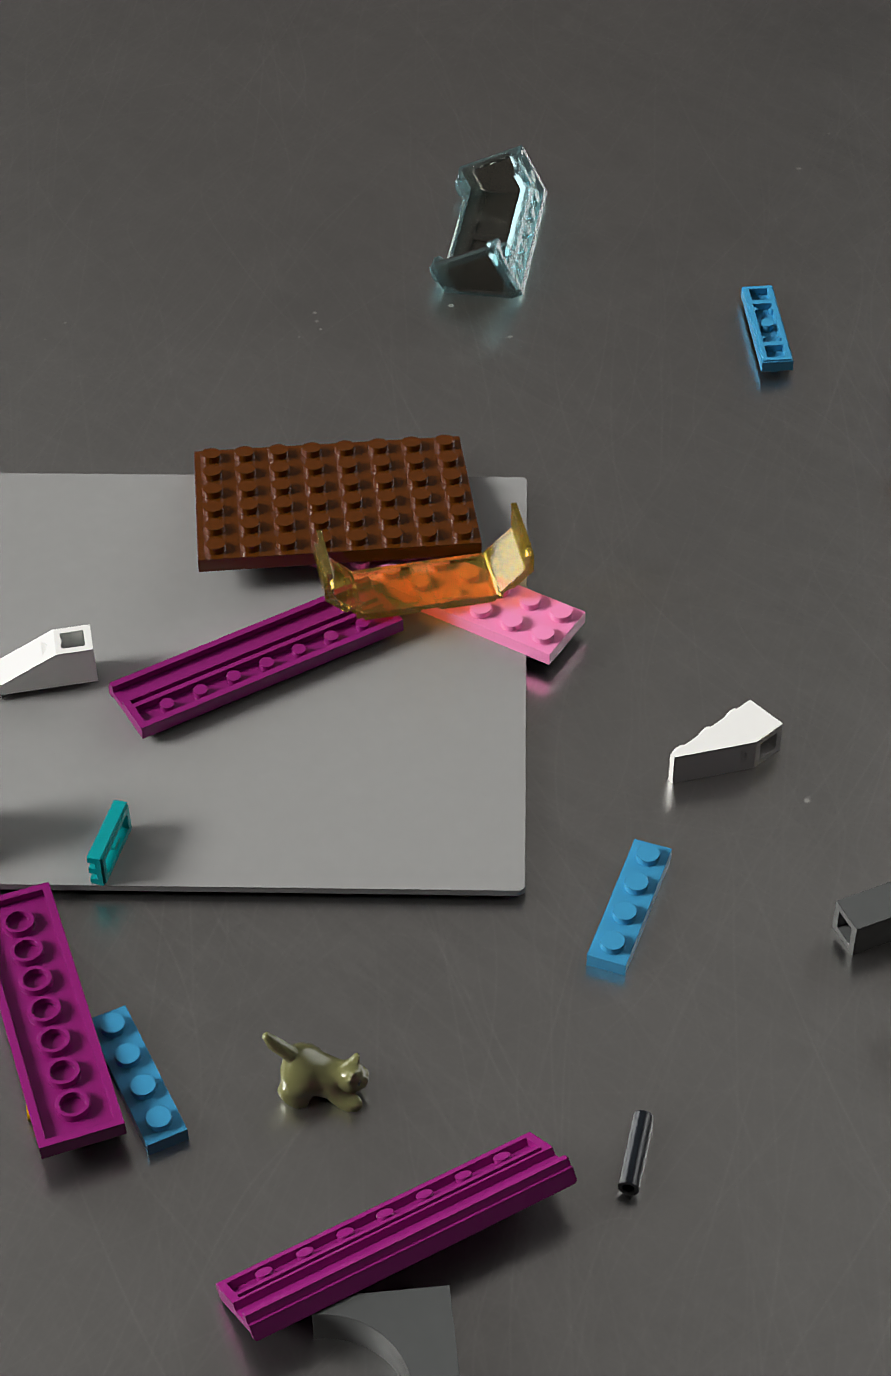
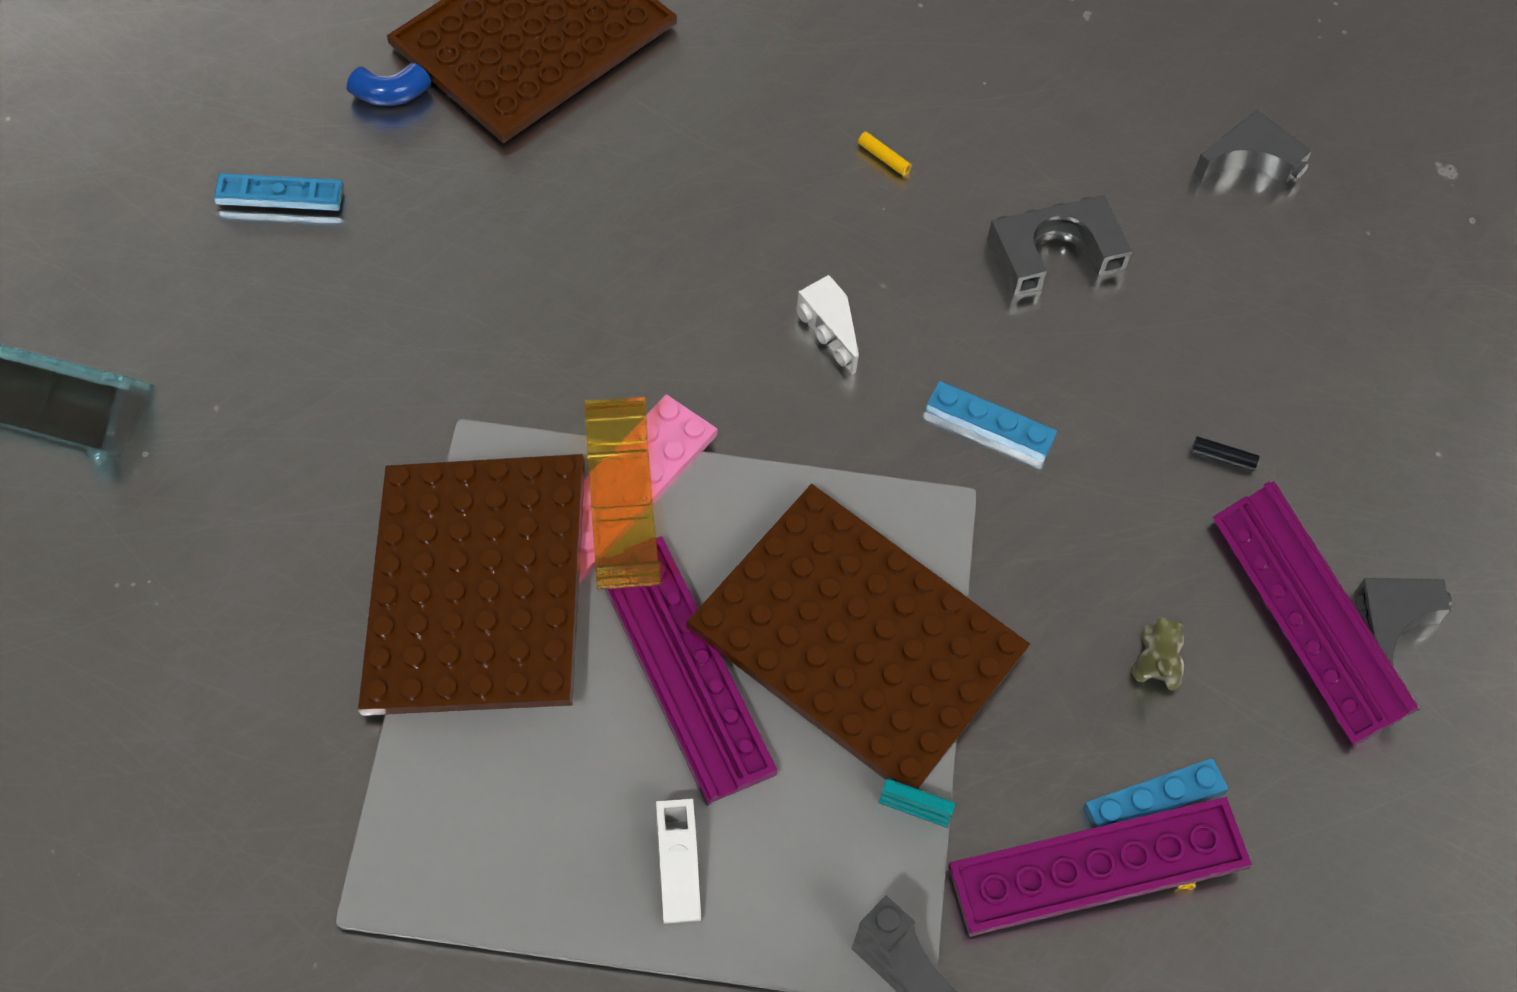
camera: 90 degrees left, 15 degrees up
none -> reddish brown plate [686,483,1030,789]

